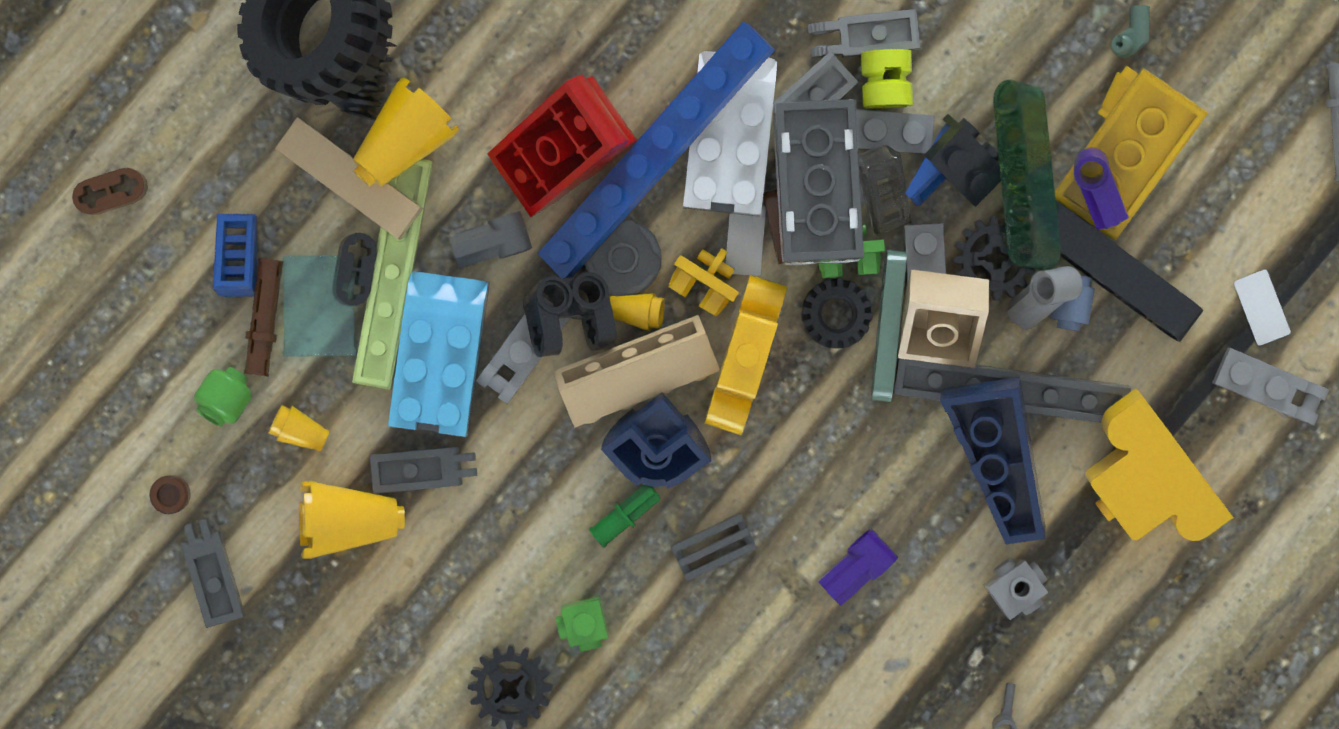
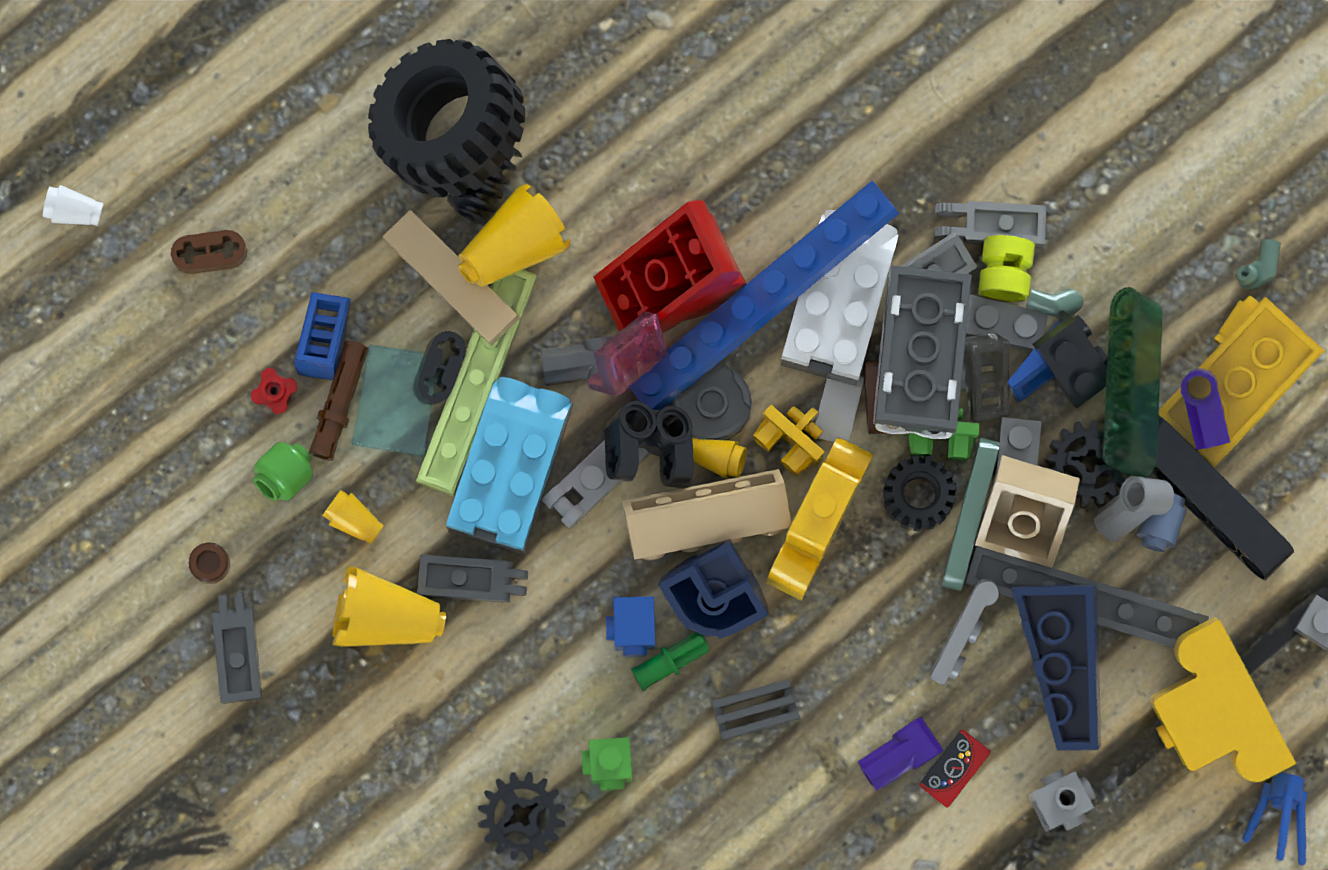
camera: 10 degrees right, 10 degrees down
none -> red plate [251,368,298,414]
none -> clear pink bracket [587,311,668,397]
none -> blue brick [606,596,655,657]
none -> sticker [919,730,991,808]
none -> light grey plate [929,578,999,685]
none -> sand green arm [1026,288,1083,318]
none -> blue plant [1242,772,1308,865]

